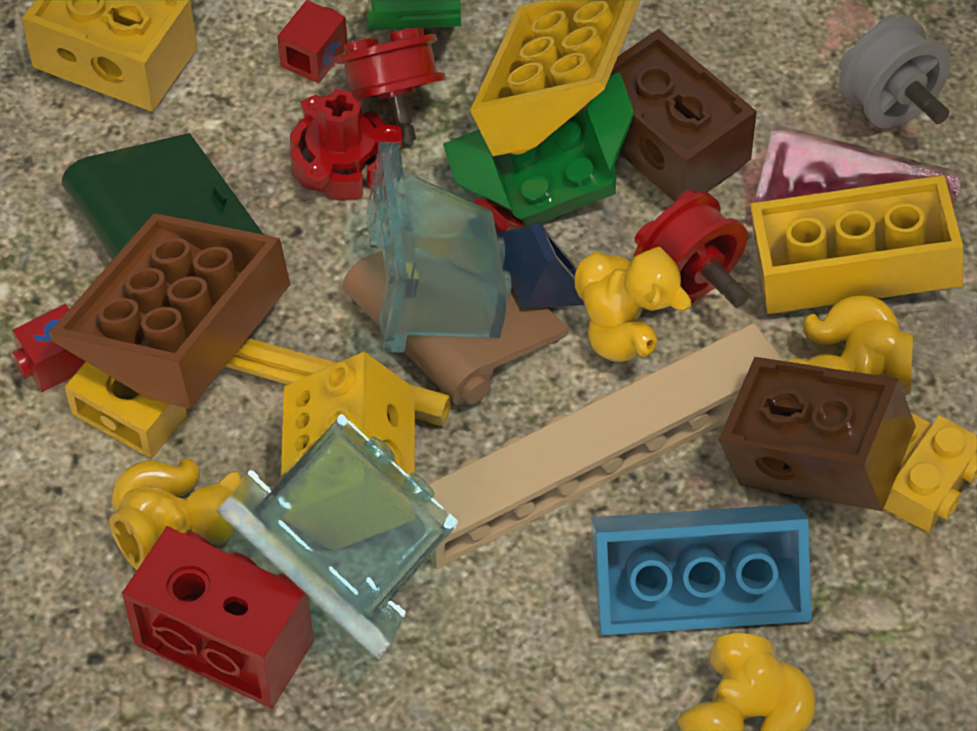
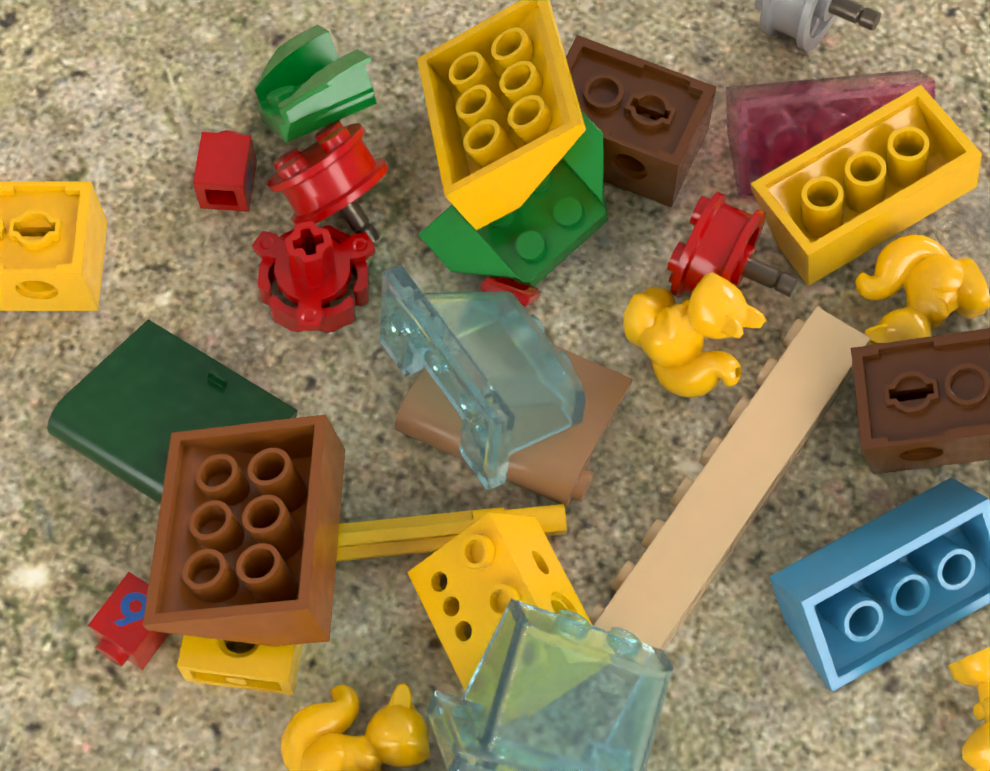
camera: 25 degrees left, 10 degrees up
dark blue slope [490,221,584,309] -> none

